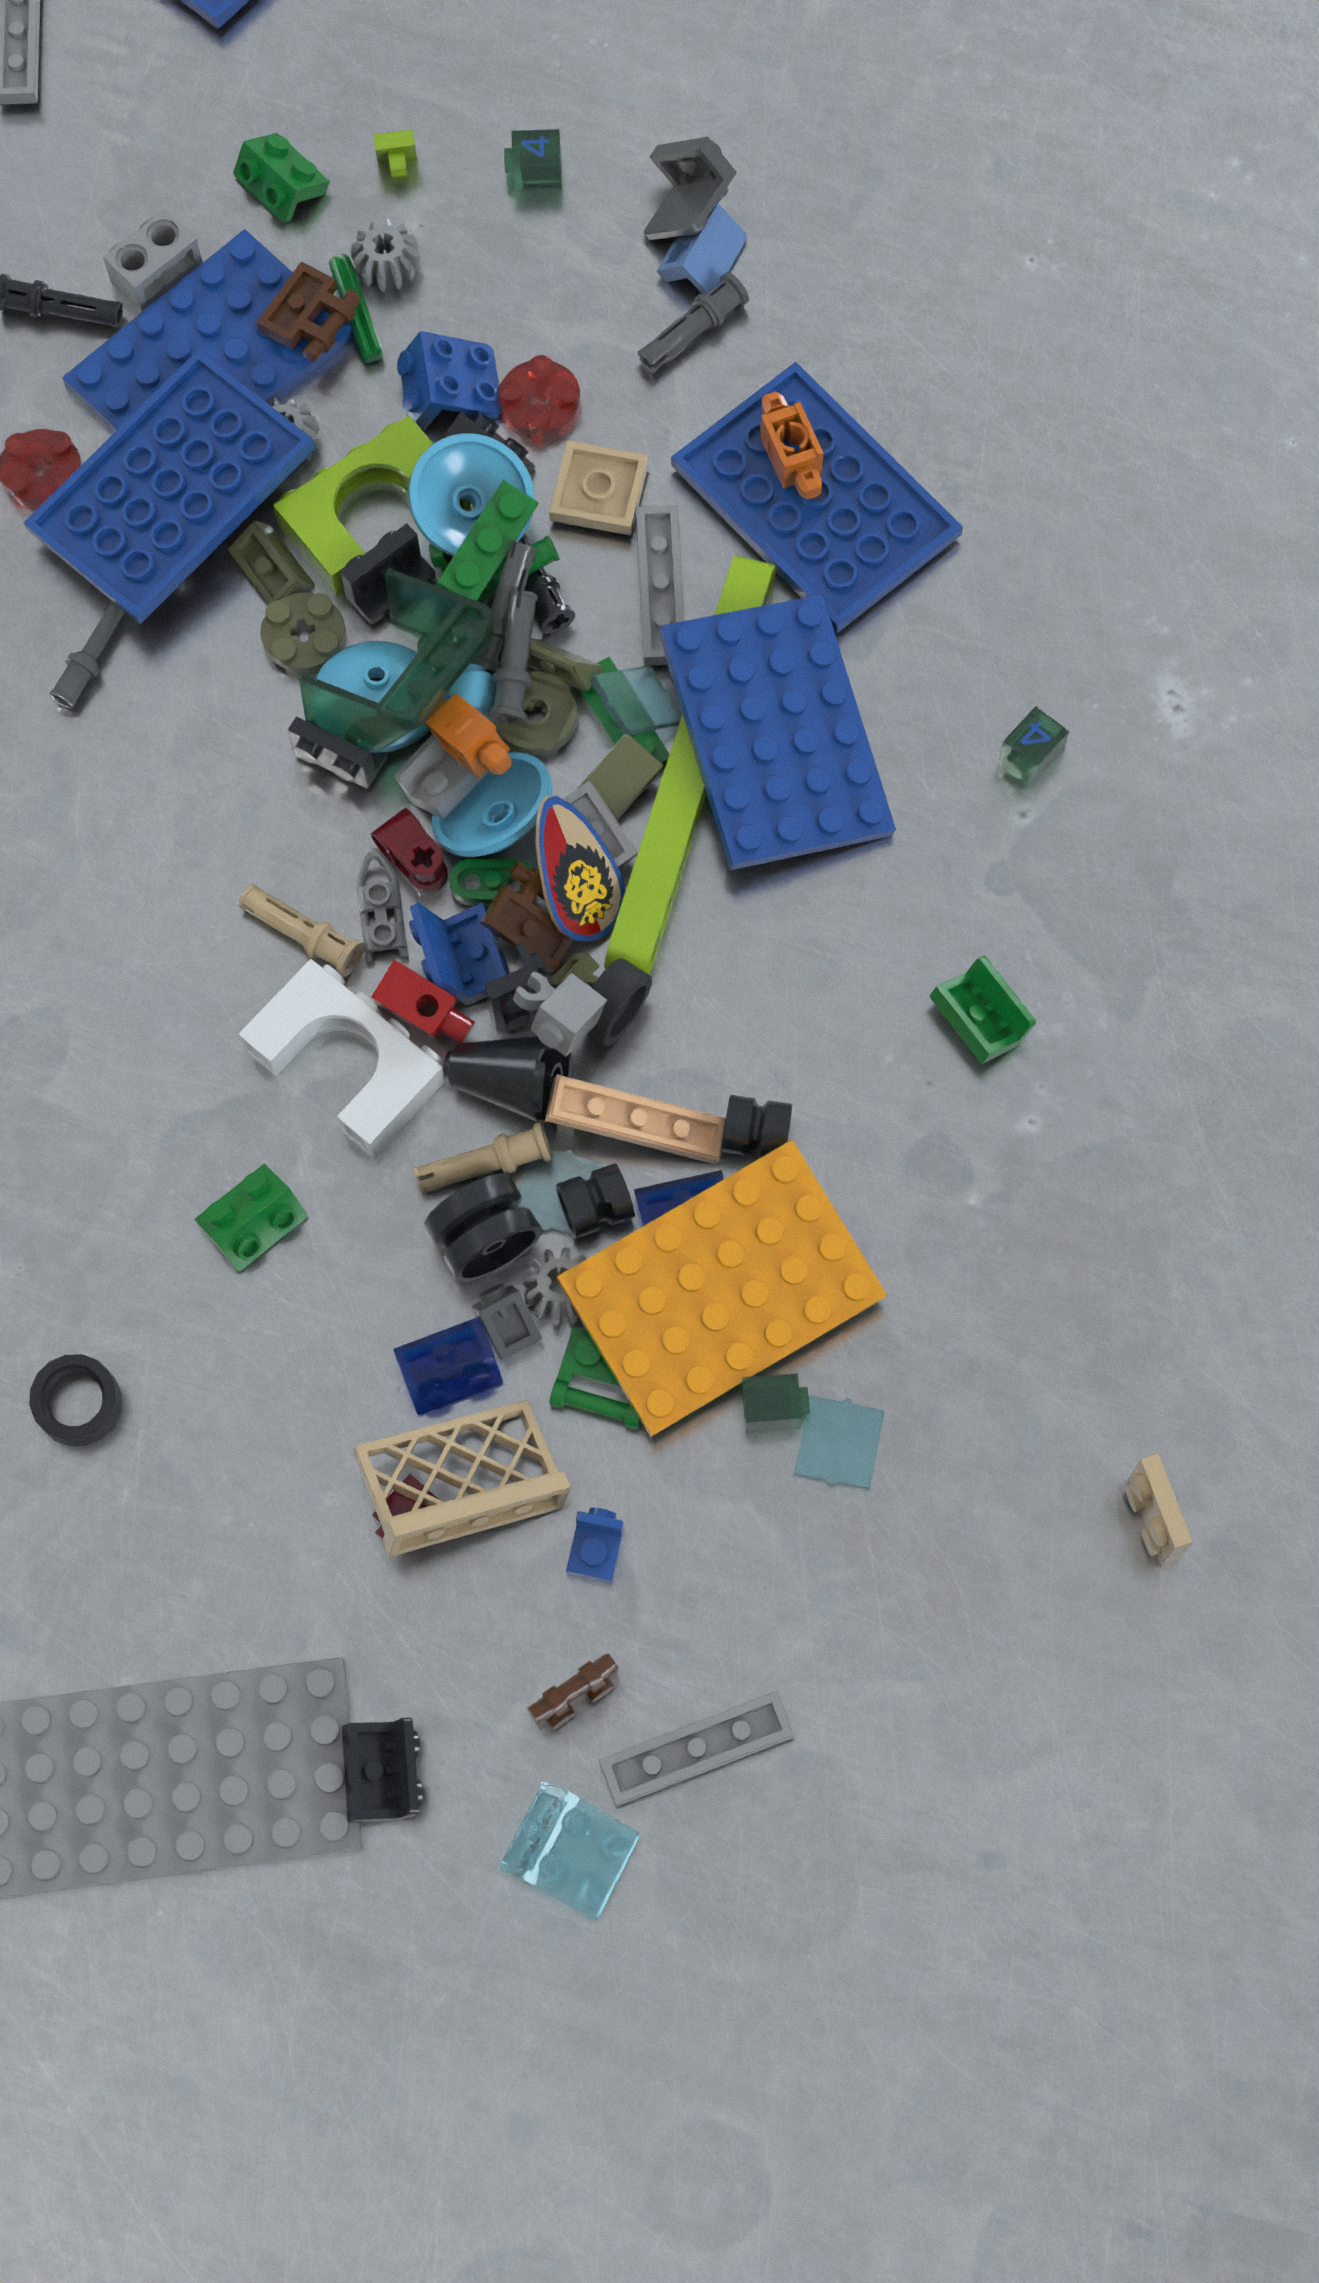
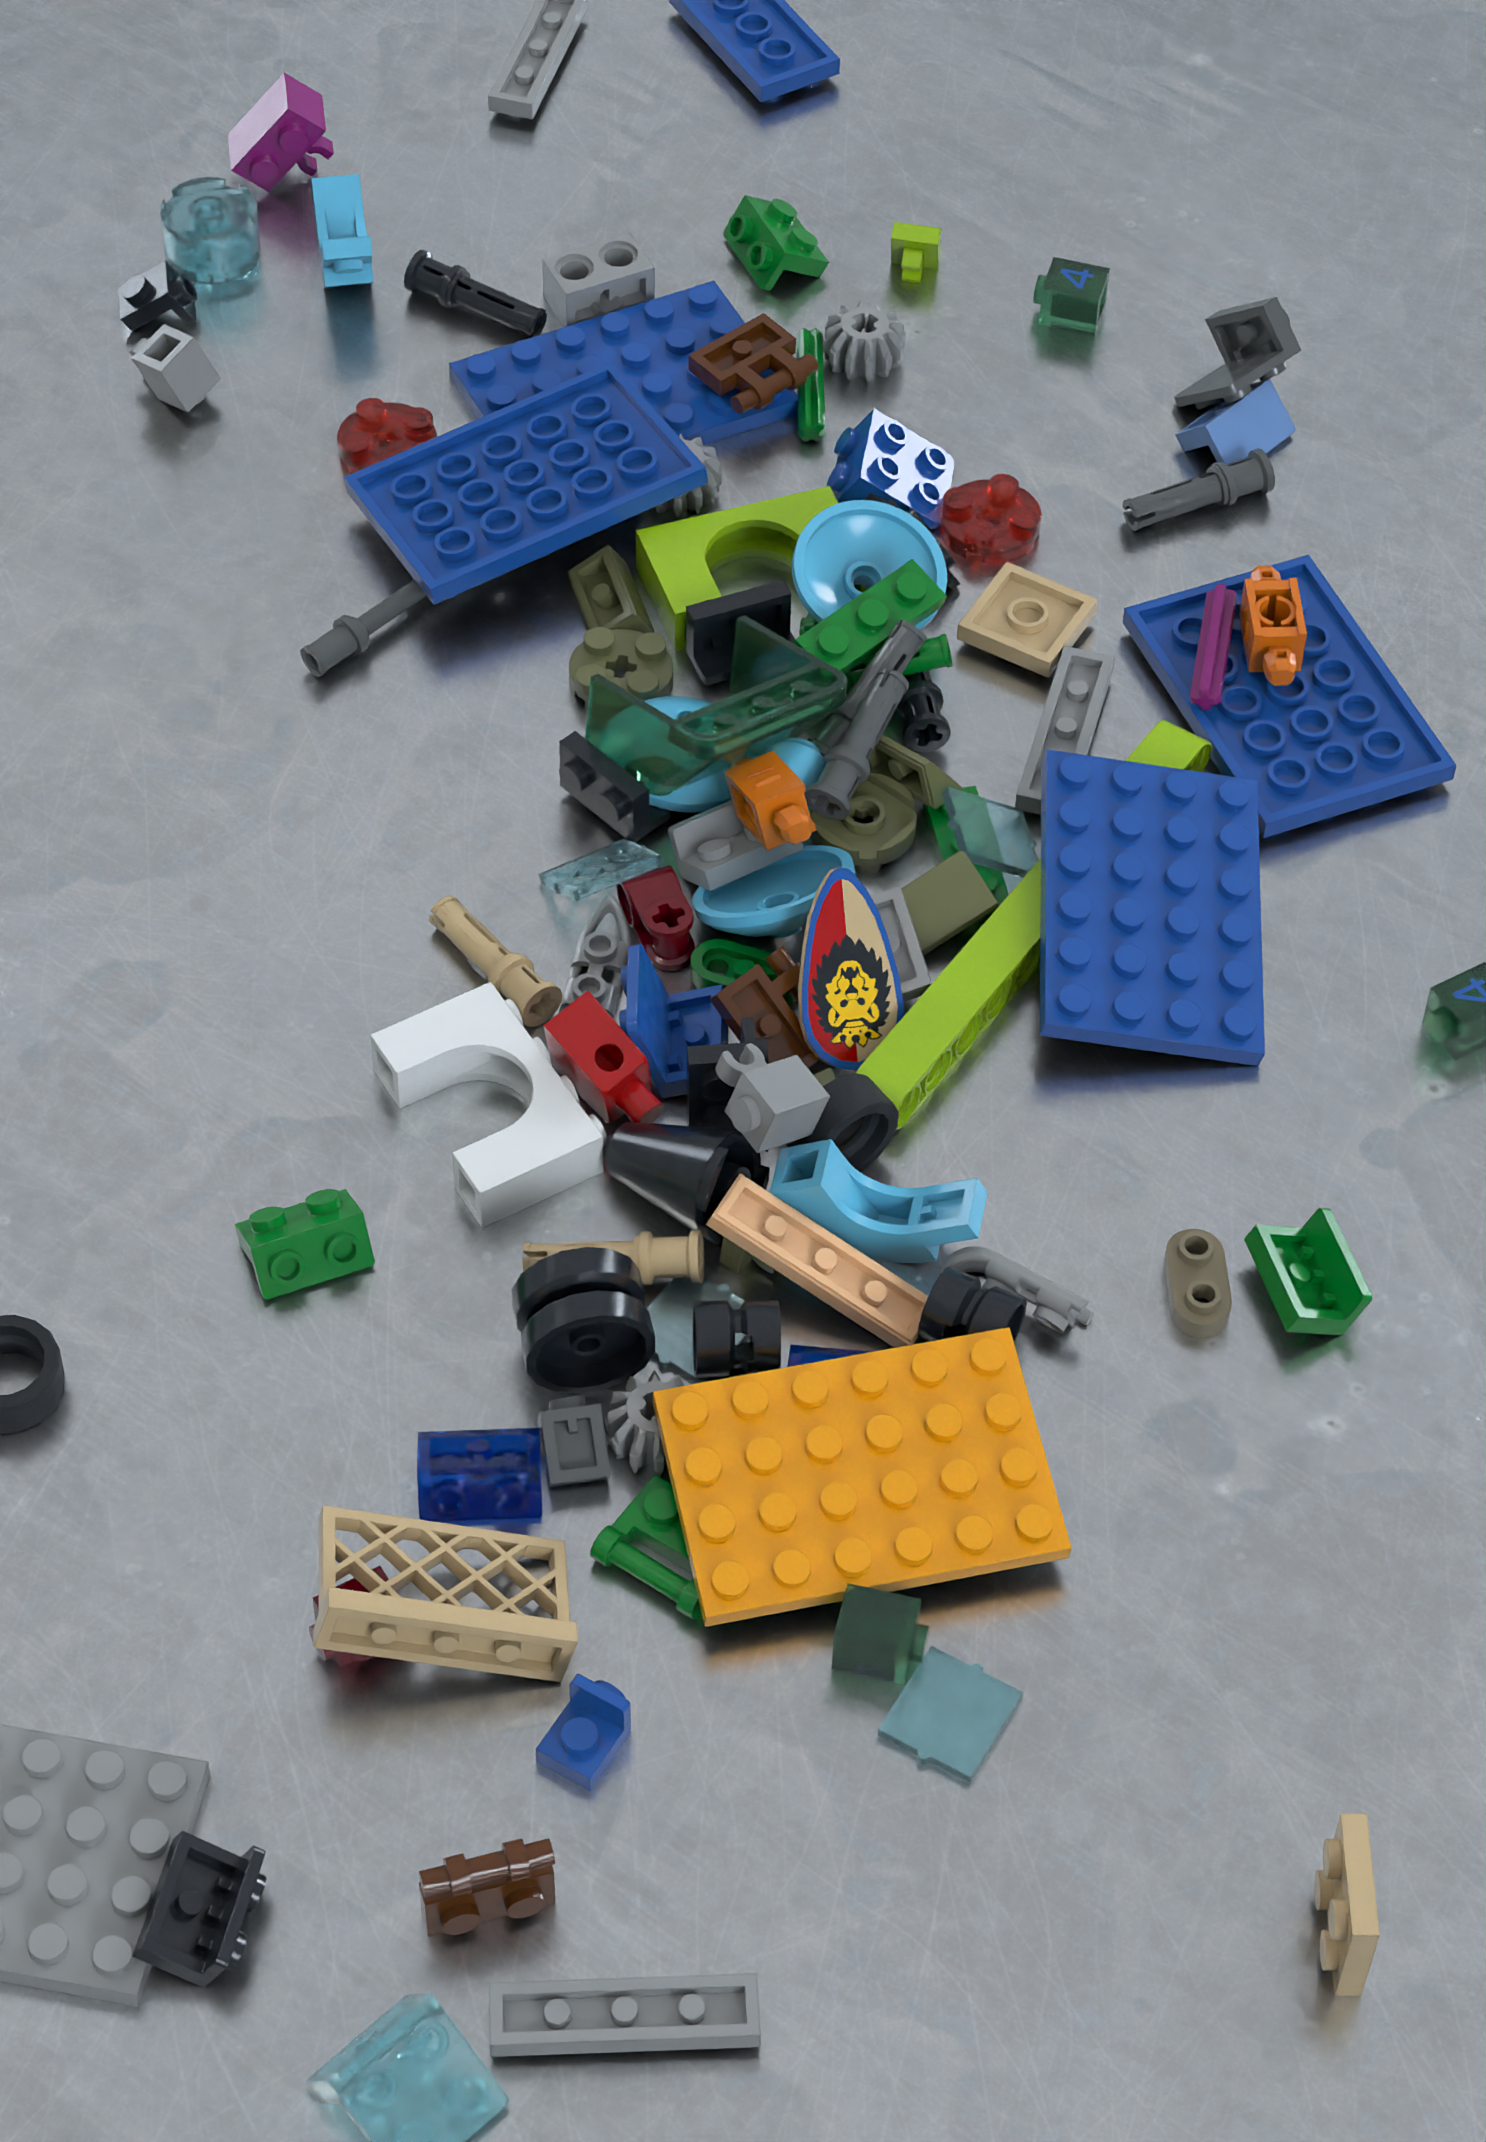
camera: 15 degrees right, 20 degrees down
none -> clear light blue window [538,838,664,902]
none -> medium azure arch [770,1139,988,1263]
none -> light grey piece [939,1246,1094,1333]
none -> dark tan plate [1164,1229,1232,1338]
none -> magenta axle [1190,584,1237,711]

